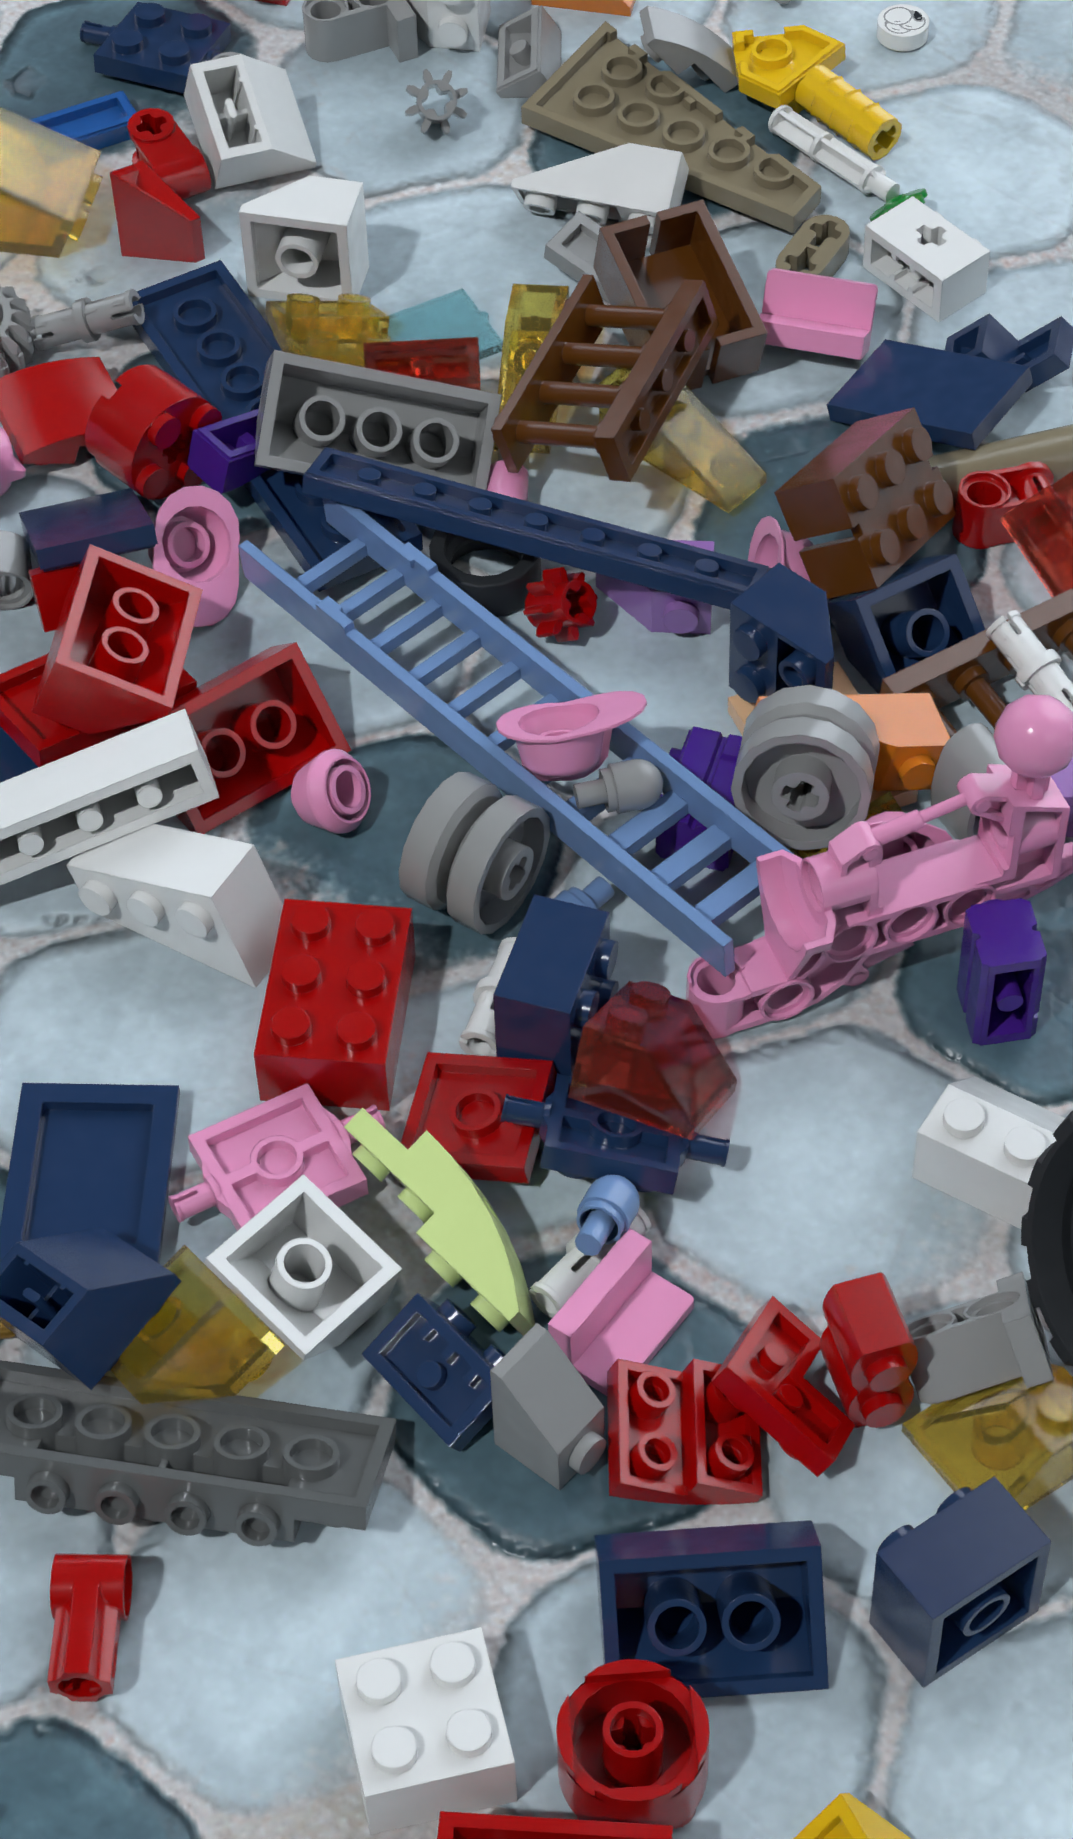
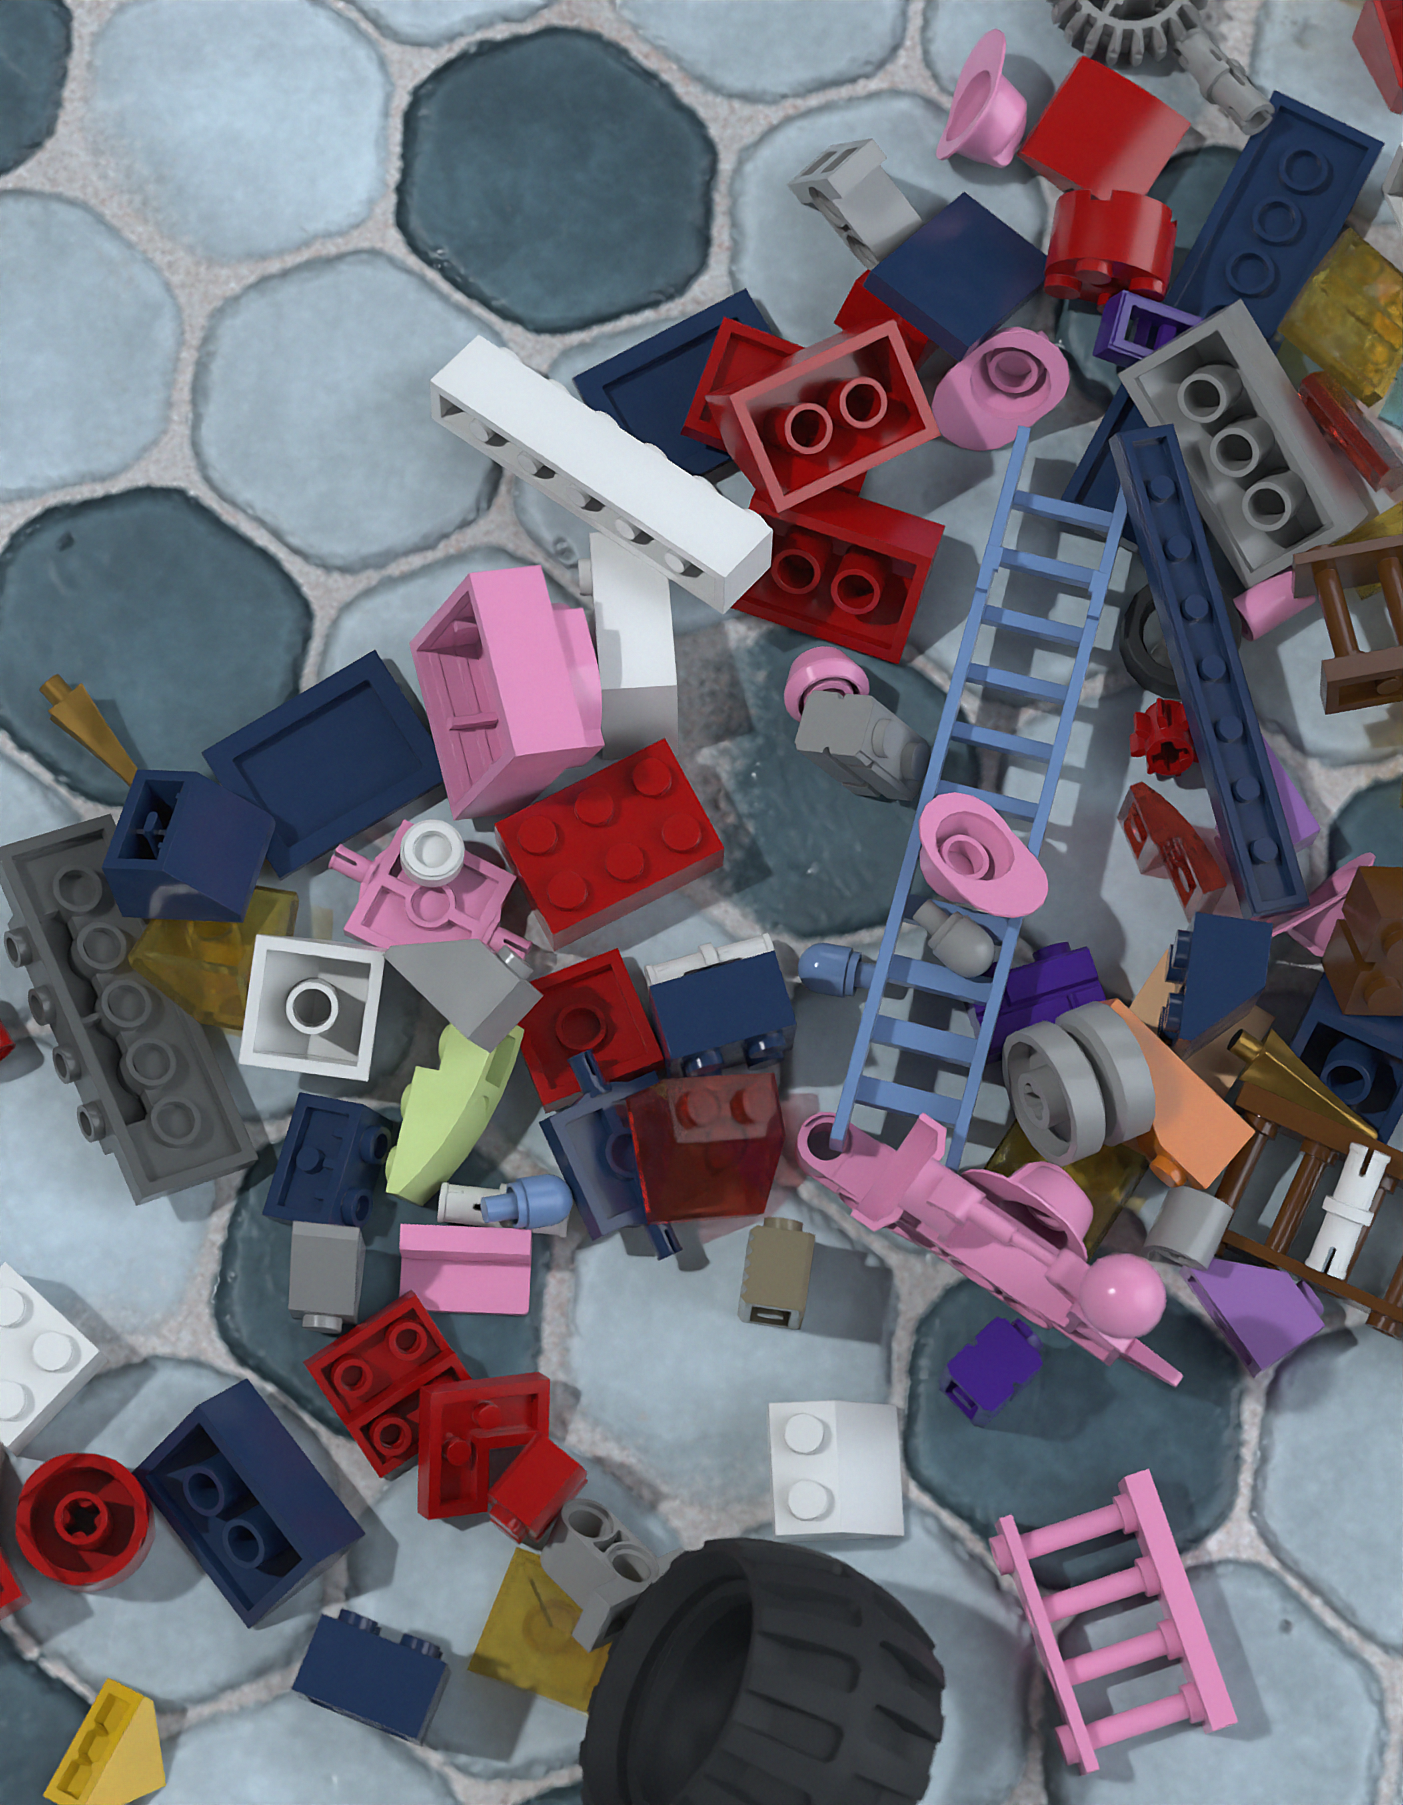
camera: 50 degrees right, 25 degrees up
light grey wheel [399,772,550,934] -> none
none -> light grey slope [382,939,543,1053]
none -> white tile [400,819,464,887]
none -> bright pink container [409,565,605,821]
none -> dark tan brick [737,1217,816,1329]
none -> light grey brick [794,690,931,801]
none -> clear red slope [1117,781,1227,923]
none -> pearl gold piece [1227,1028,1378,1140]

